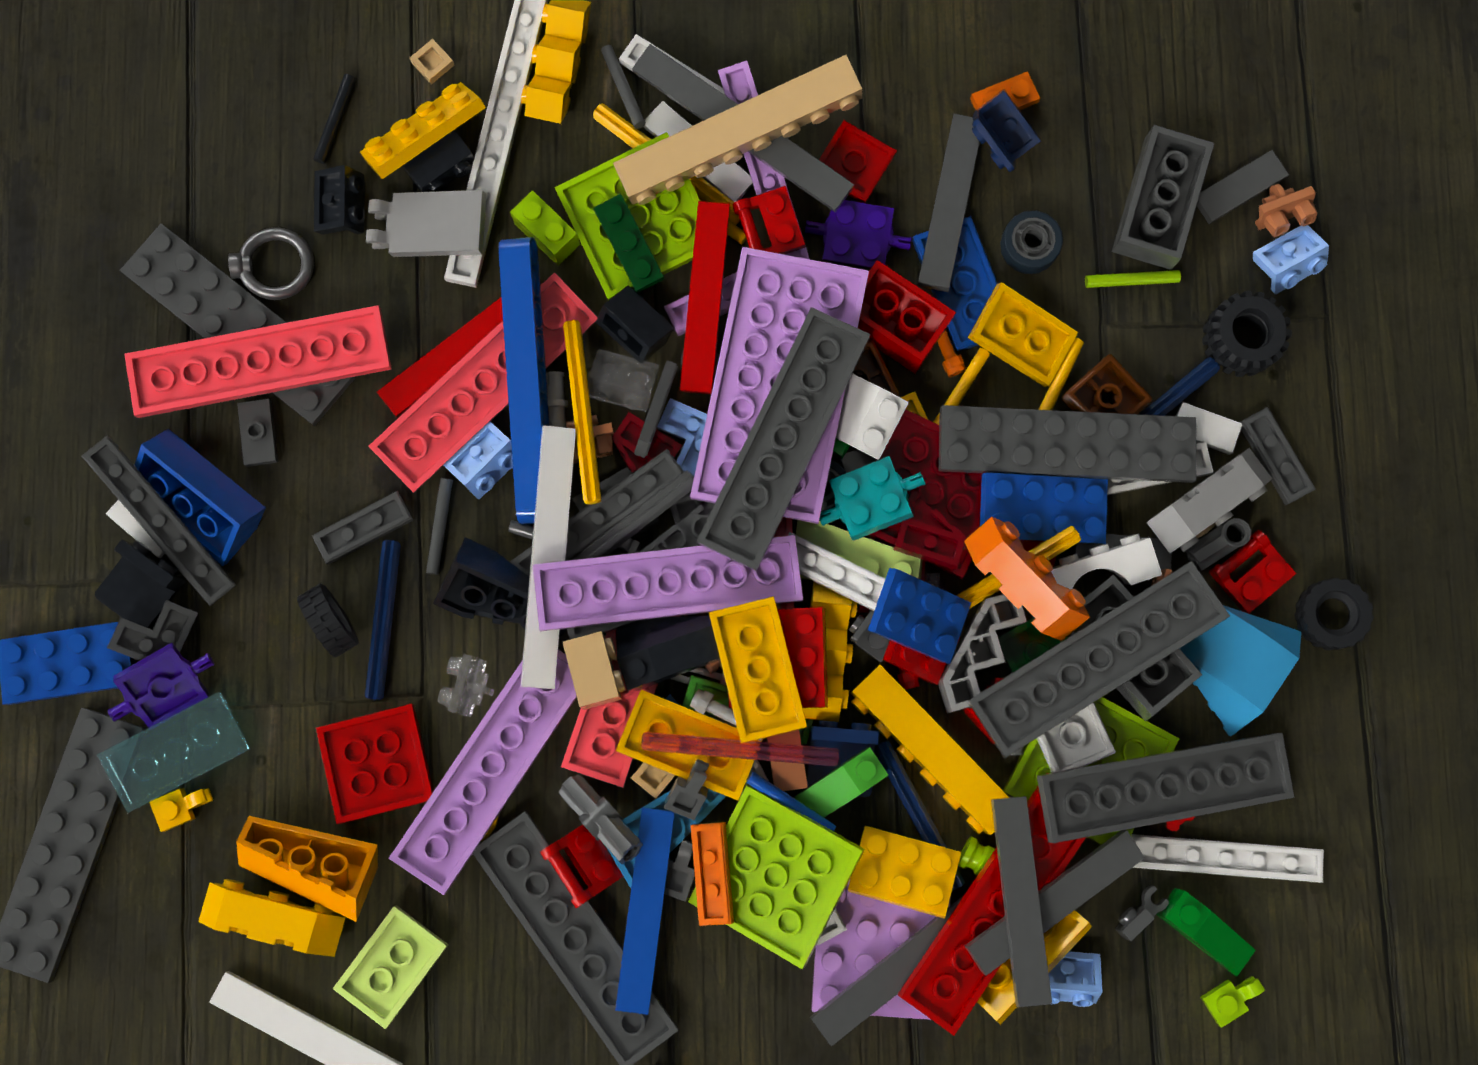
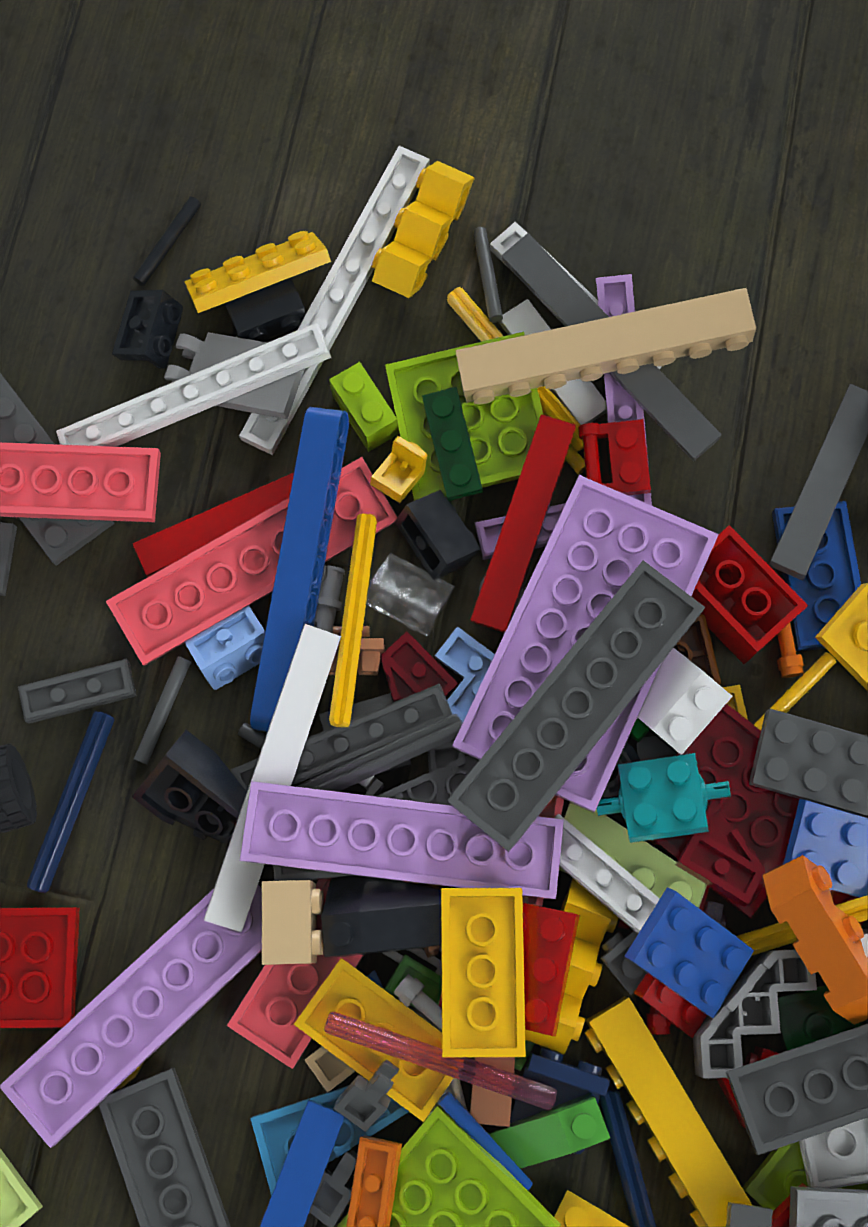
camera: 20 degrees right, 5 degrees down
flat silver piece [228,228,314,300] -> none
tan plate [409,38,455,85] -> none
clear hips [437,654,495,717] -> none
red plate [540,824,624,909] -> none
dark grey piece [558,774,643,864] -> none
dark grey tile [634,361,678,458] -> none
dark purple plate [805,200,911,270] -> none
red plate [819,120,897,203] -> none
none -> white tile [56,322,331,447]
none -> yellow bracket [370,436,428,503]

